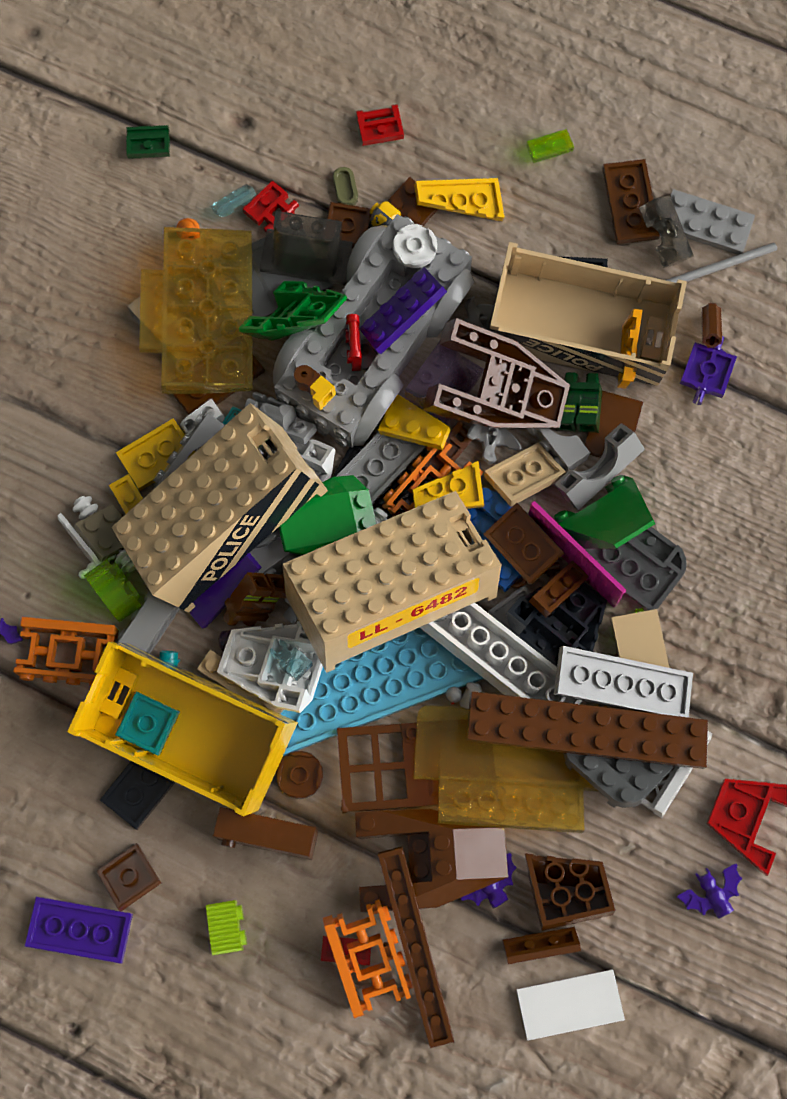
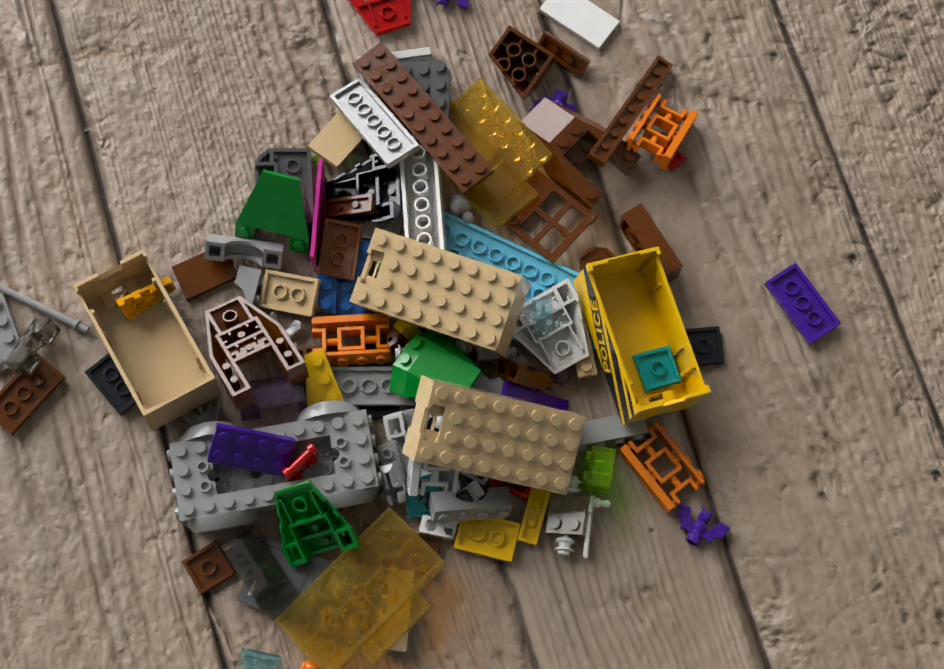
camera: 135 degrees left, 0 degrees up
reddish brown tile [96,843,162,912] -> none
teal plate [159,650,180,666] -> none
lime brick [206,900,247,956] -> none
red plate [243,181,299,235] -> none
leg [294,365,336,411] -> none
olive tile [333,167,358,206] -> none
red plate [356,104,404,146] -> none
yellow head [369,201,401,226] -> none
reddish brown plate [388,177,438,227] -> none
white tile [393,224,437,268] -> none
yellow wing [412,461,484,509] -> none
yellow wing [414,178,505,221] -> none
clear neon green plate [526,129,574,163] -> none
dark green hips [555,372,602,433] -> none
dark purple plate [680,336,737,405] -> none
reddish brown axle [701,303,722,348] -> none

